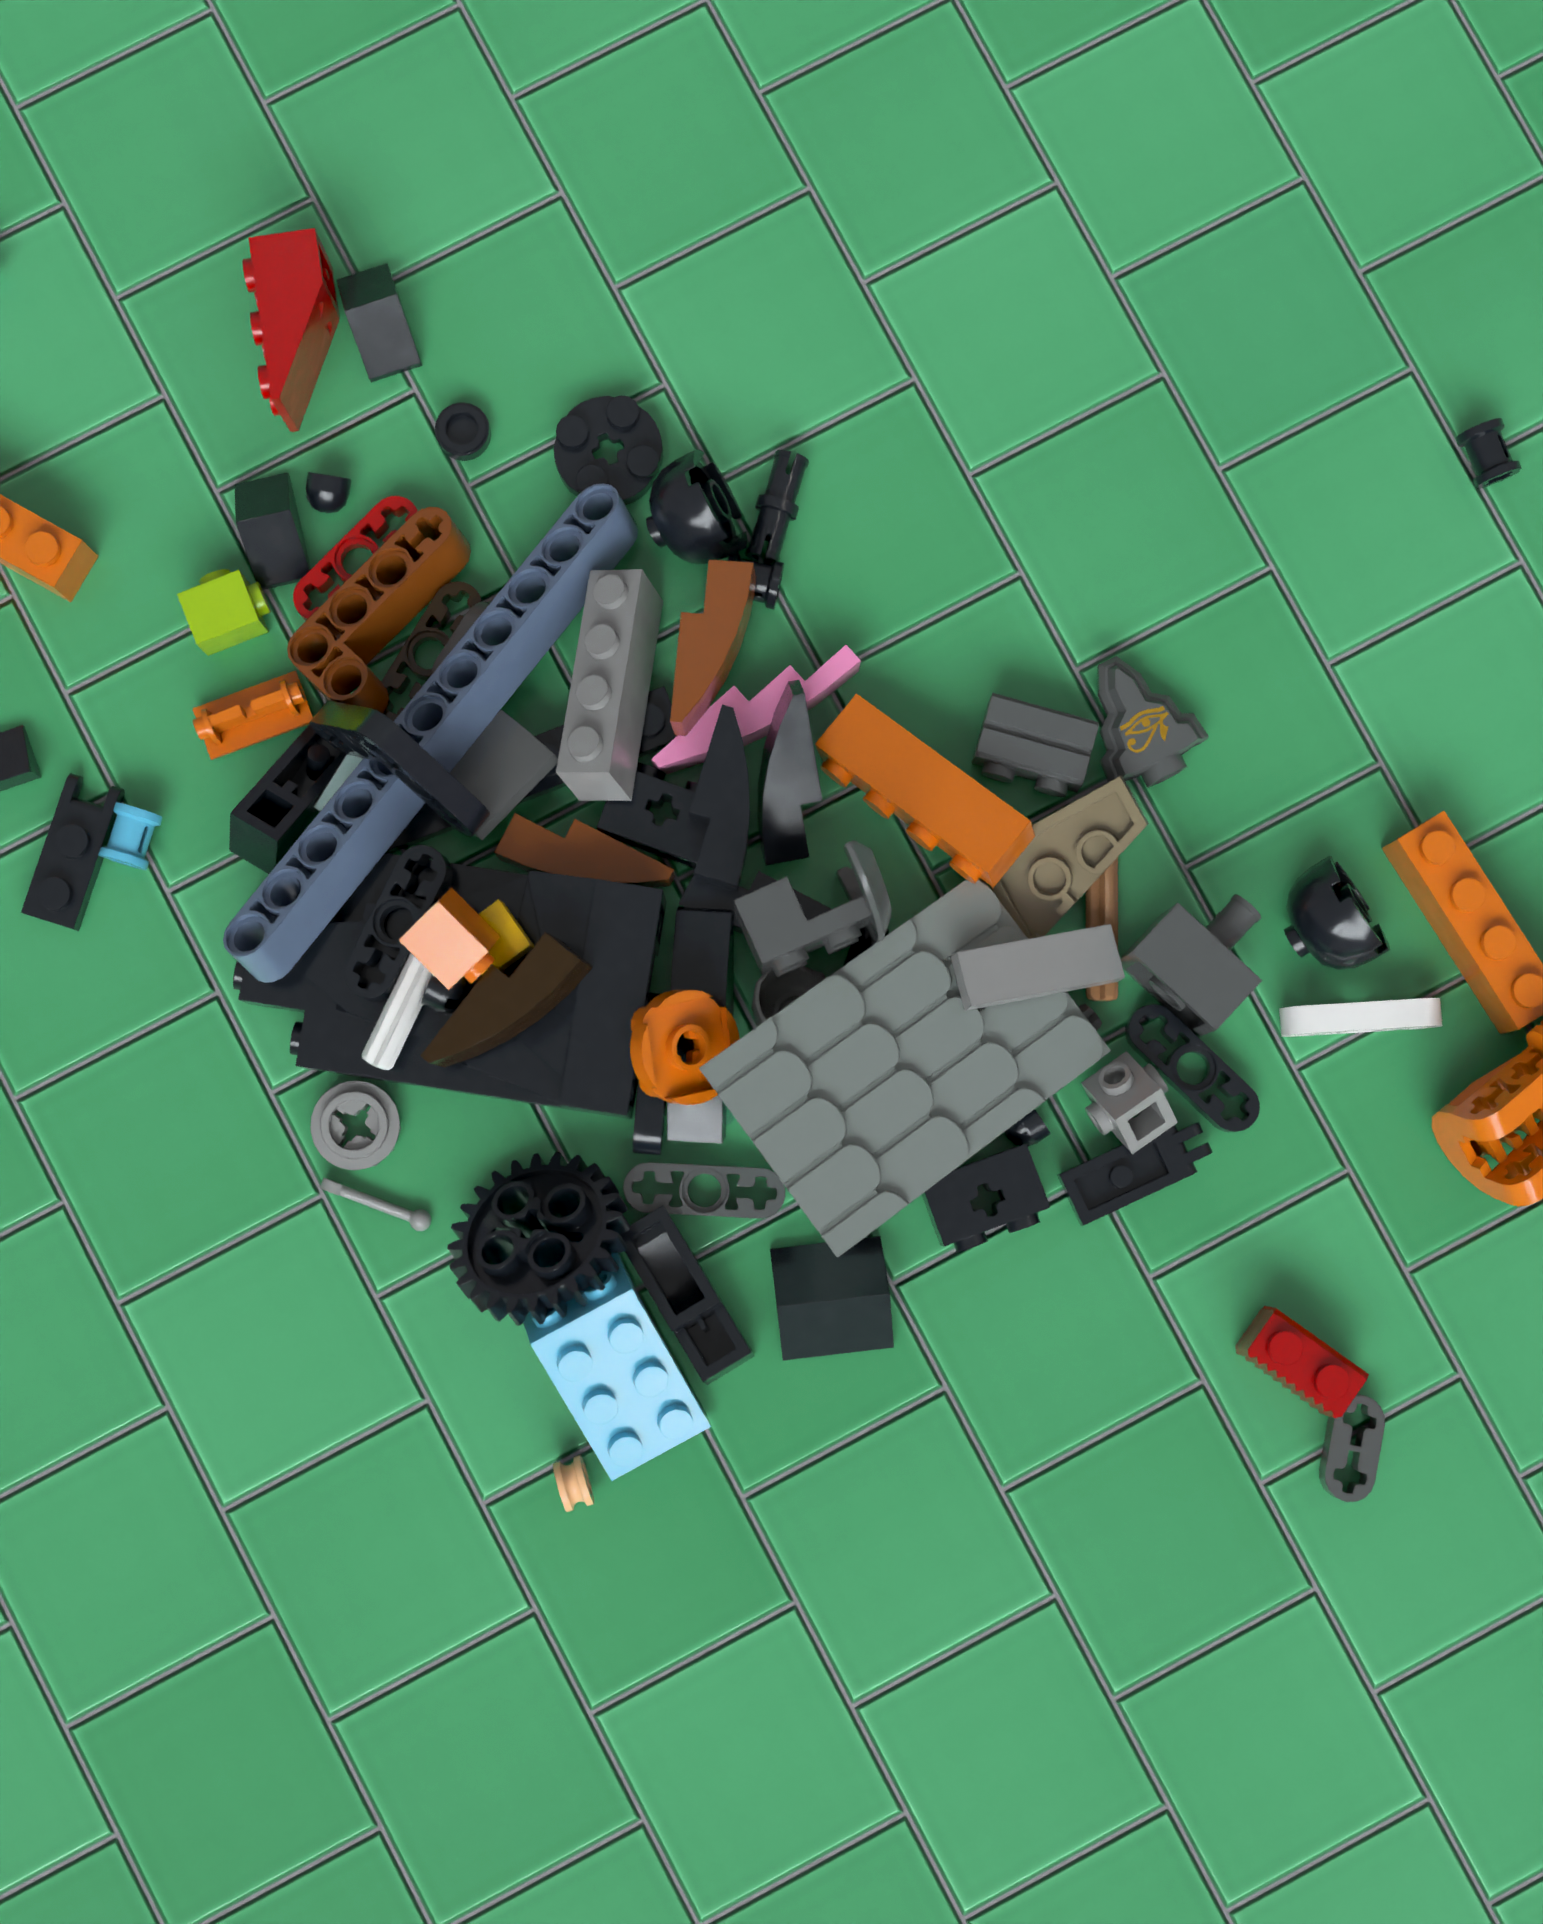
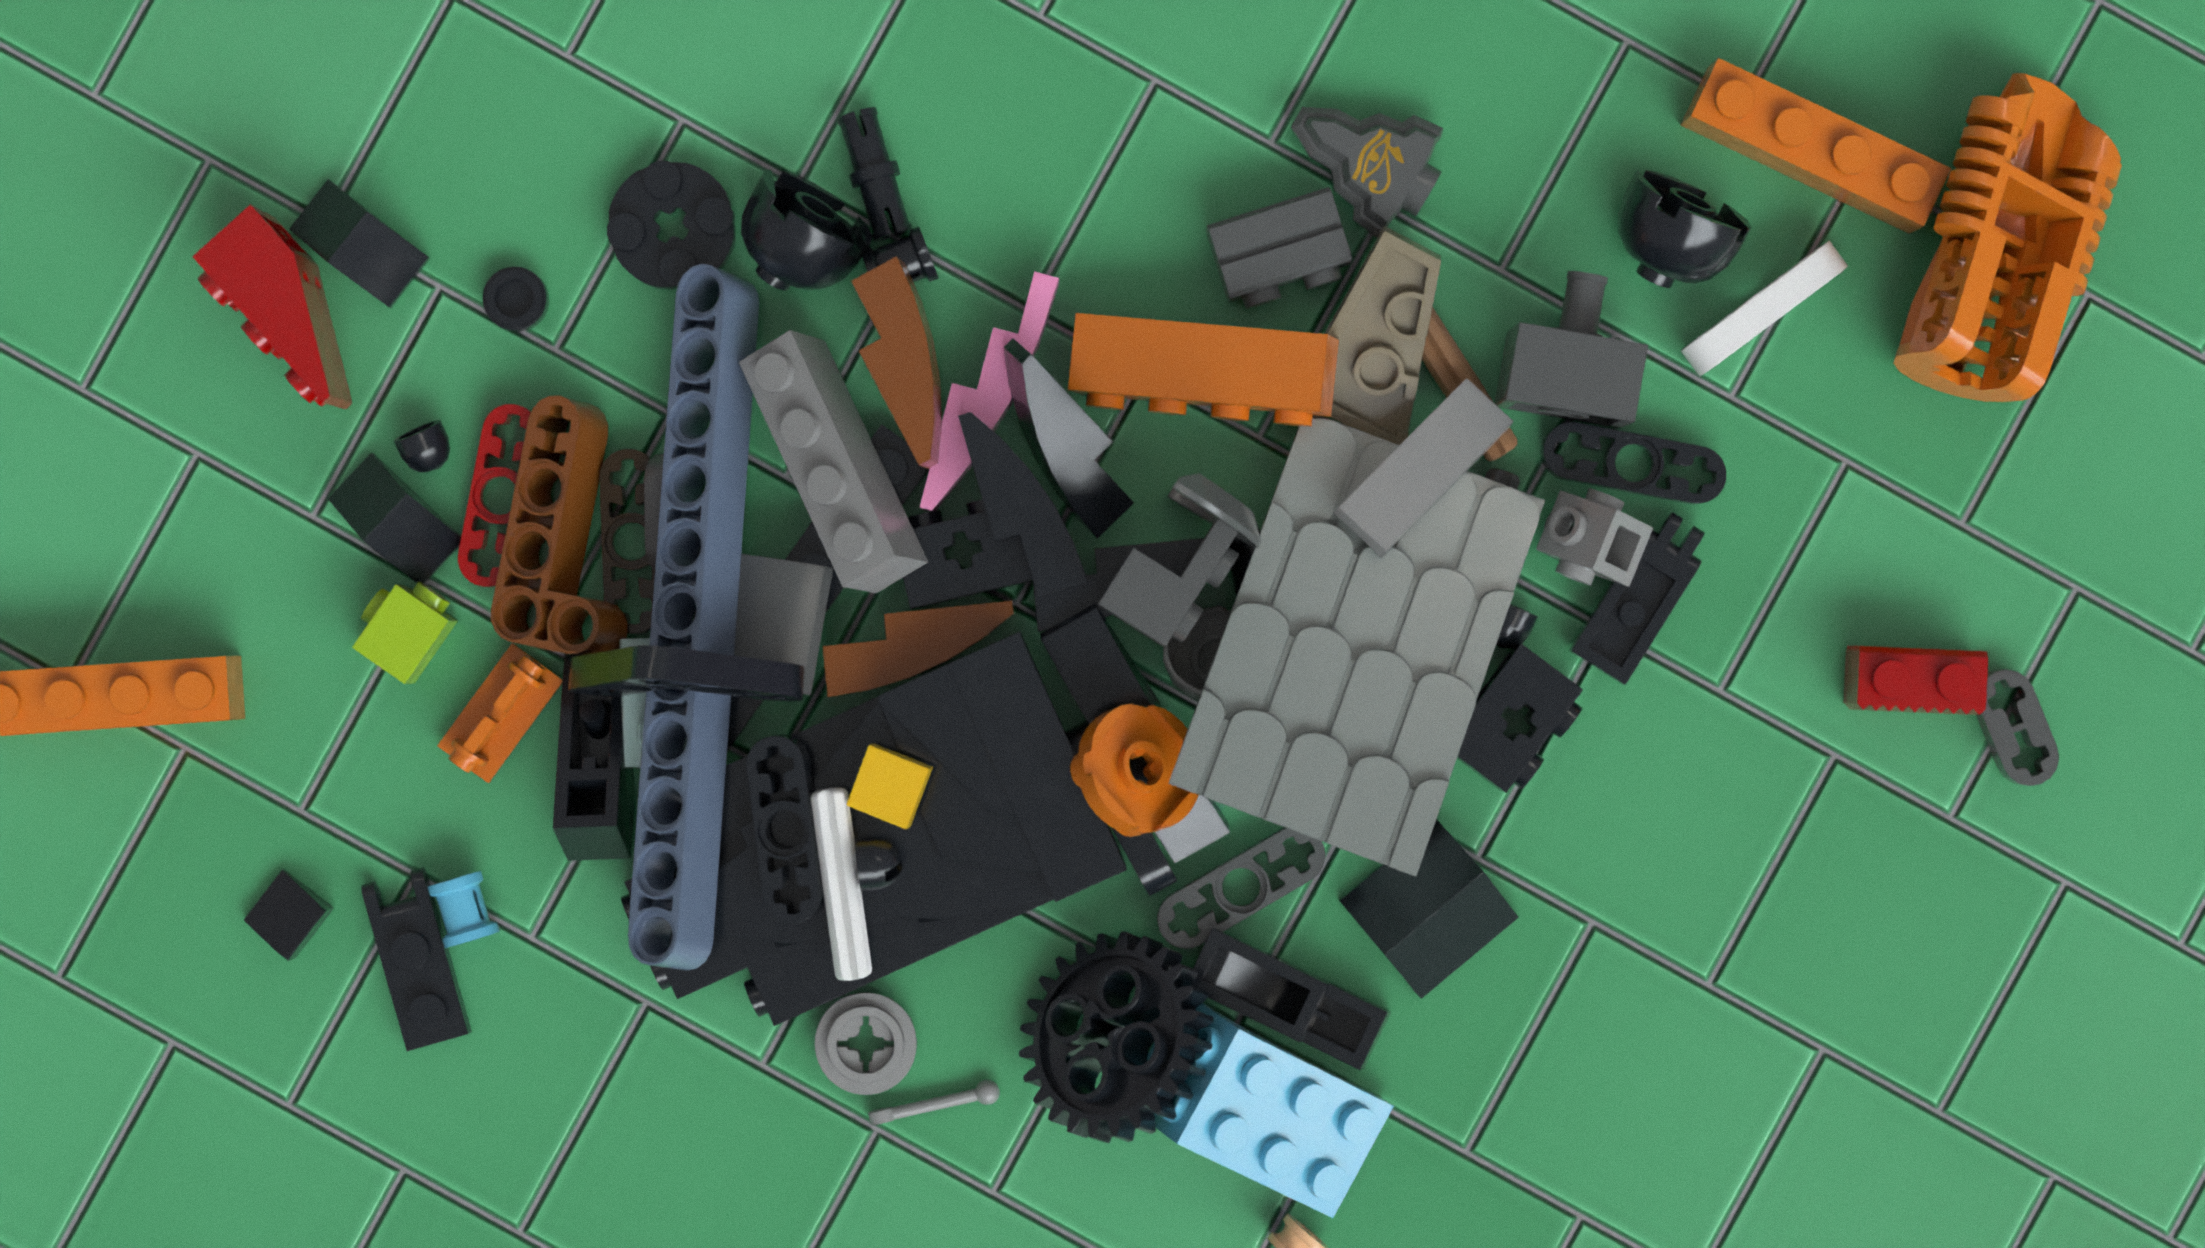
camera: 30 degrees left, 5 degrees up
brick [399,887,501,990] -> none
dark brown slope [420,932,593,1067] -> none

